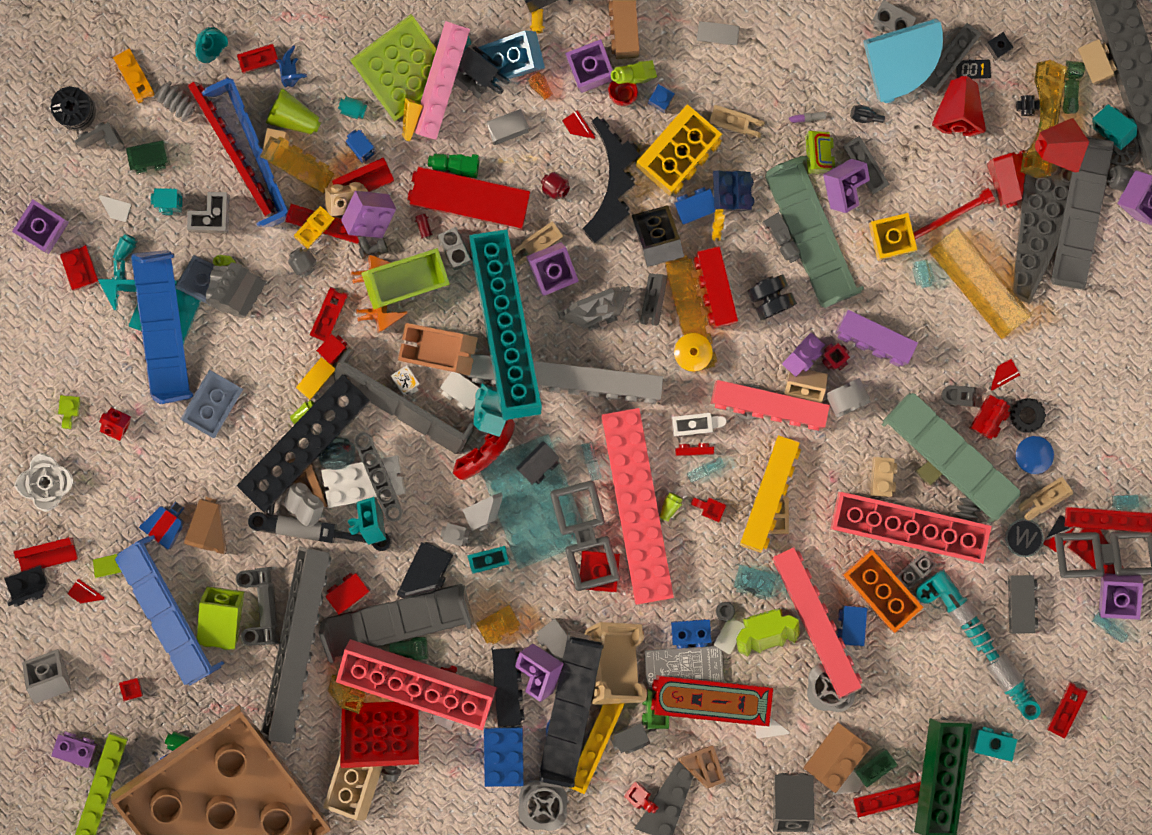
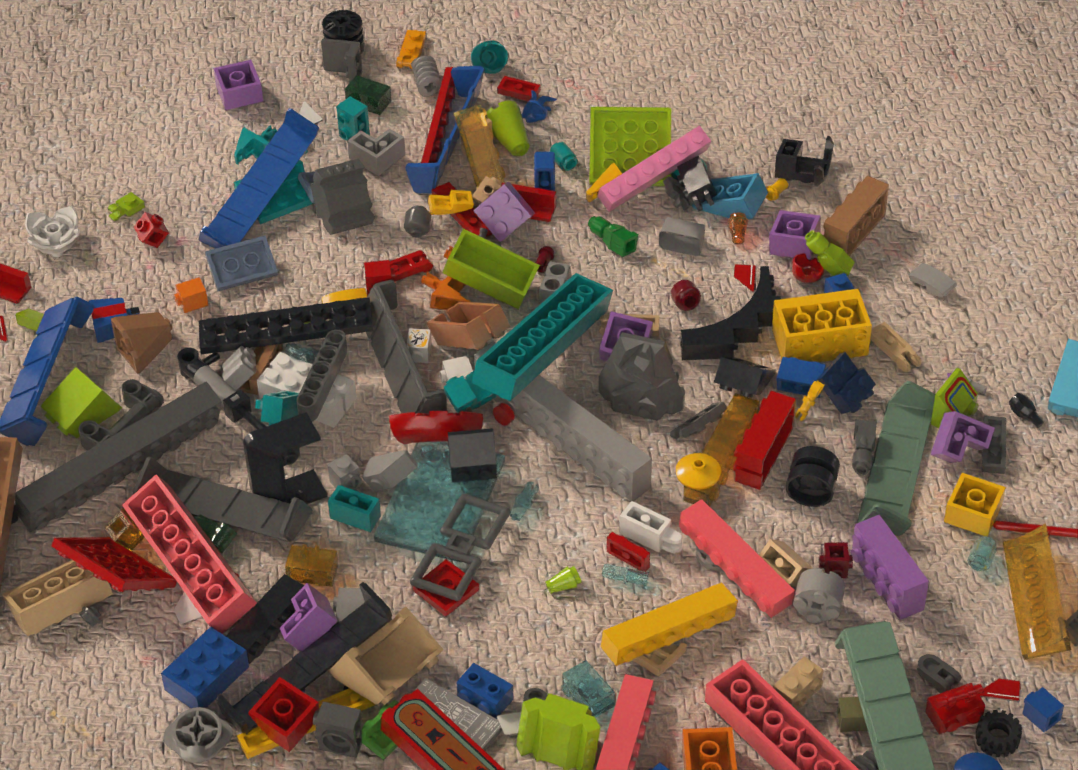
camera: 40 degrees right, 40 degrees down
red plate [60,245,99,291] -> none
red brick [325,573,371,615] -> none
red brick [407,167,531,231] -> none
coral brick [601,408,674,605] -> none
red plate [690,497,726,523] -> none
medium lavender brick [782,332,825,377] -> none
none -> orange brick [174,277,209,313]
none -> red slope [248,677,320,752]
none -> blue brick [1022,687,1064,732]

